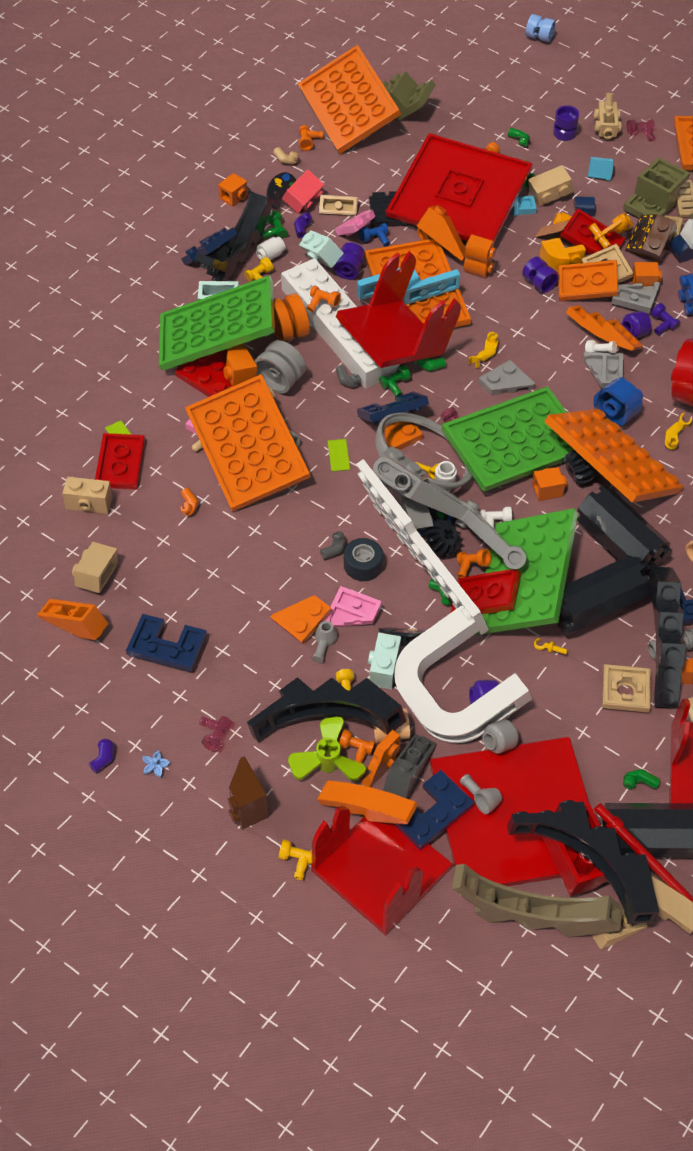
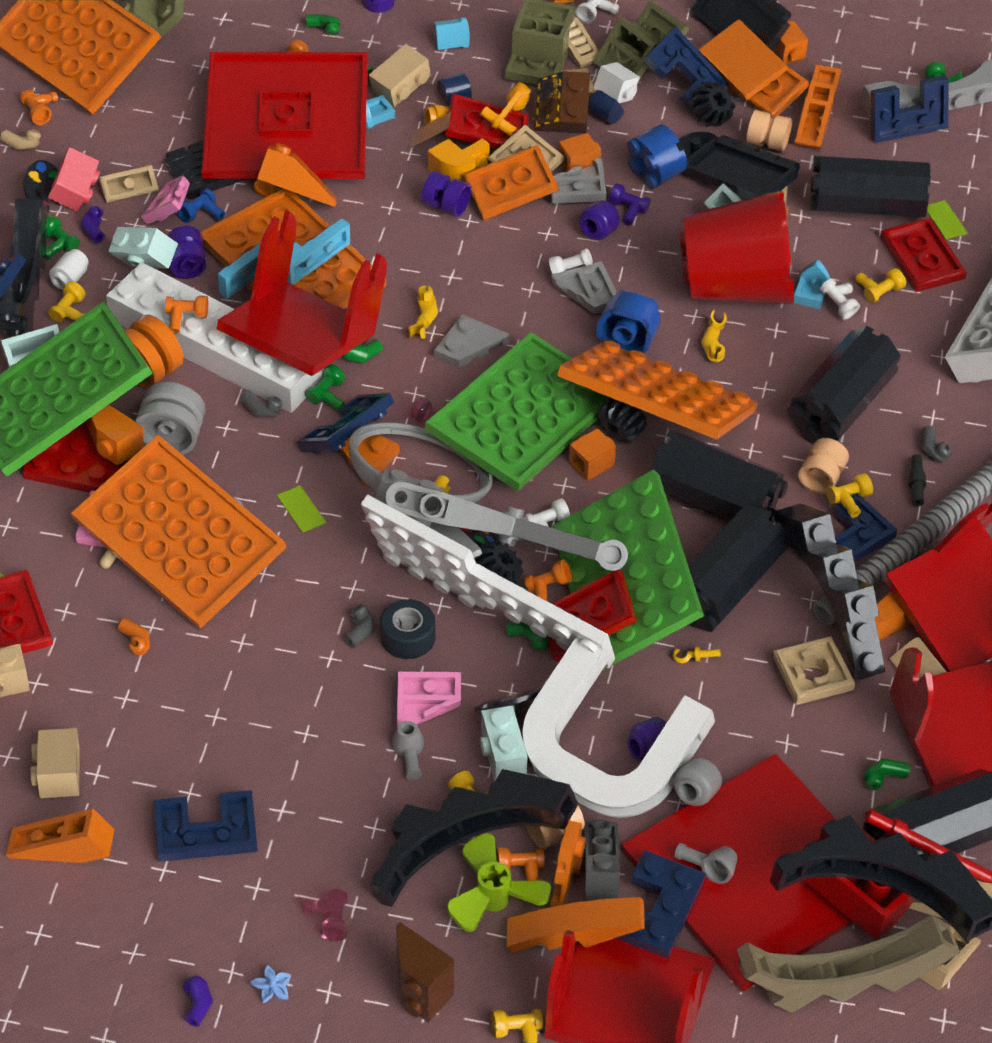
camera: 25 degrees left, 5 degrees down
orange wing [270,595,333,645] -> none
white brick [435,461,457,491] -> none
orange brick [464,234,496,278] -> none
orange slope [566,305,643,351] -> none

